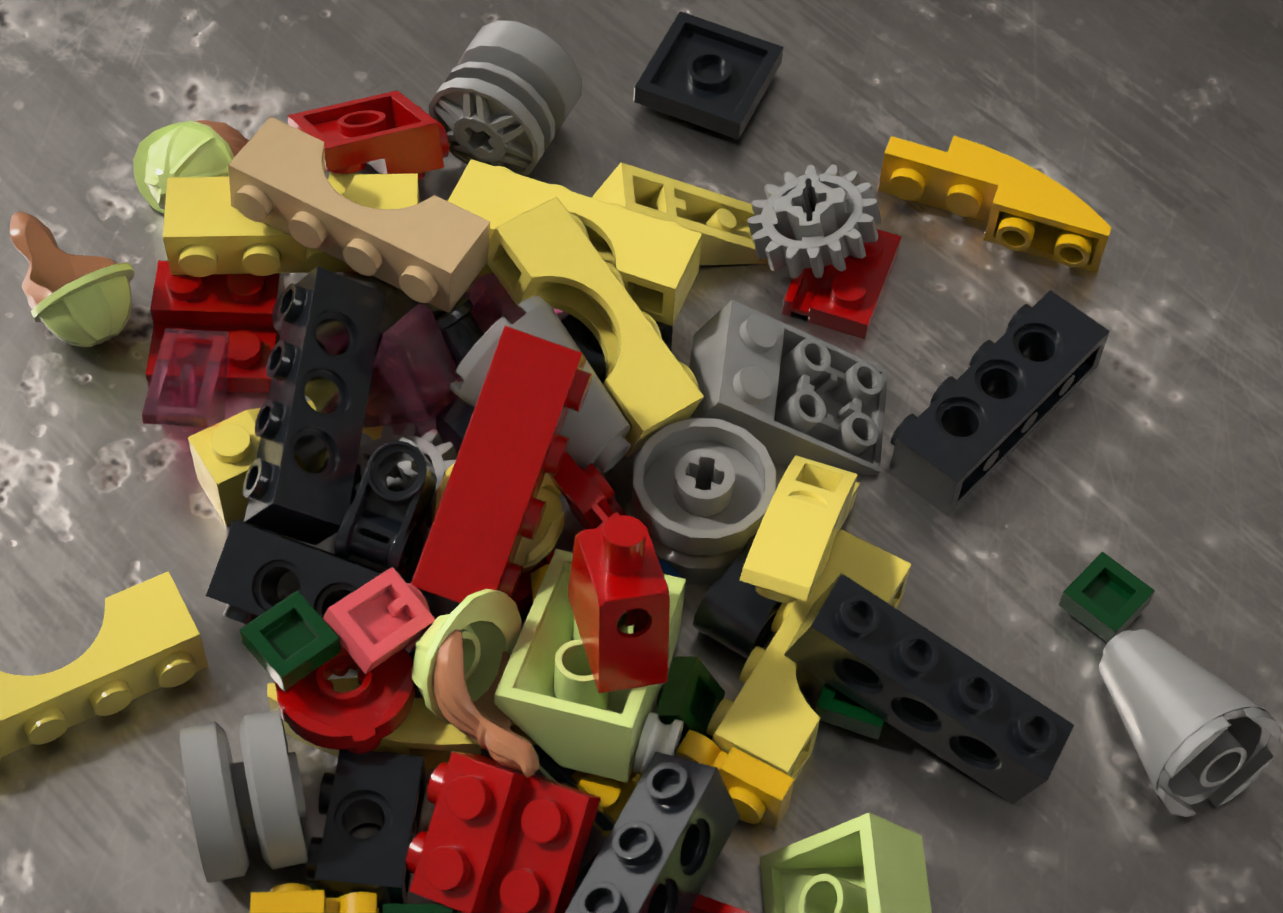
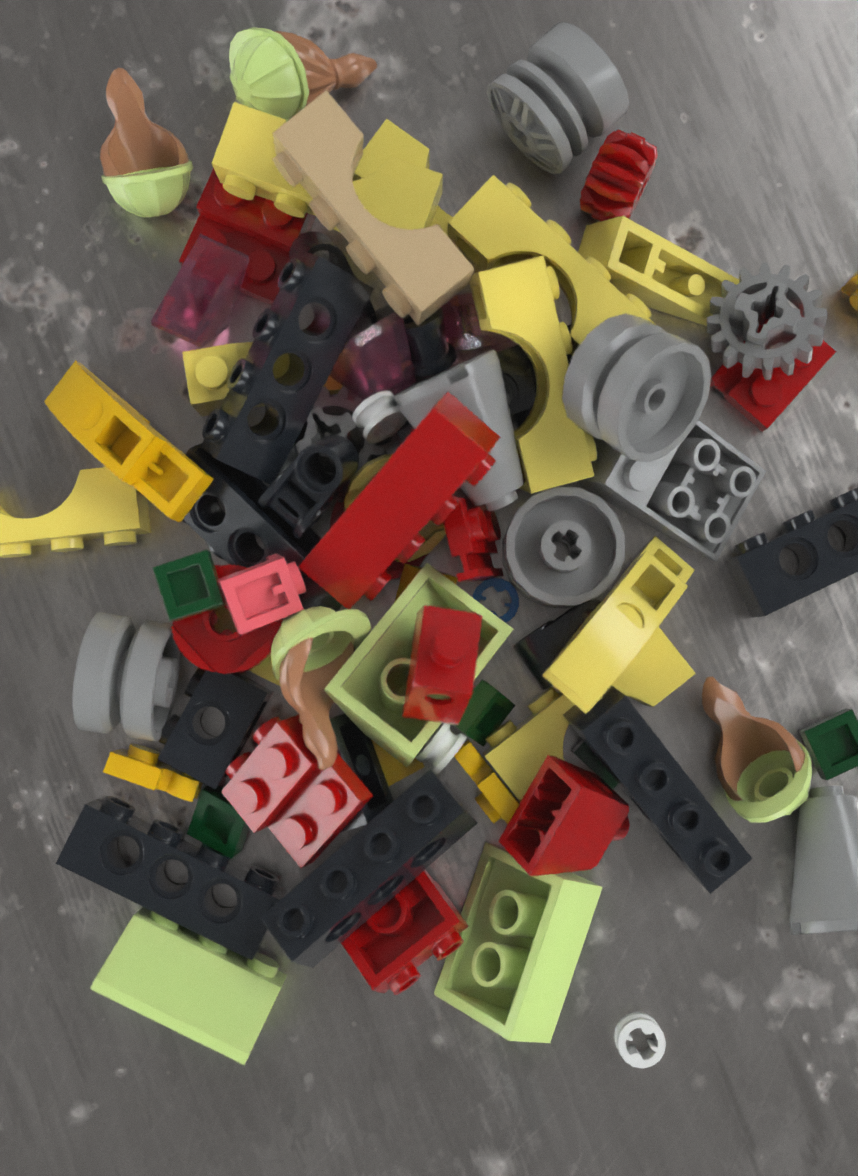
camera: 25 degrees right, 30 degrees up
red plate [287,90,449,180] -> none
black plate [634,11,783,140] -> none
none -> yellow slope [44,360,214,523]
none -> white bush [352,390,407,443]
none -> red torso [498,755,630,876]
none -> light grey wheel [562,313,711,462]
none -> red gear [580,129,658,222]
none -> piece [702,676,812,822]

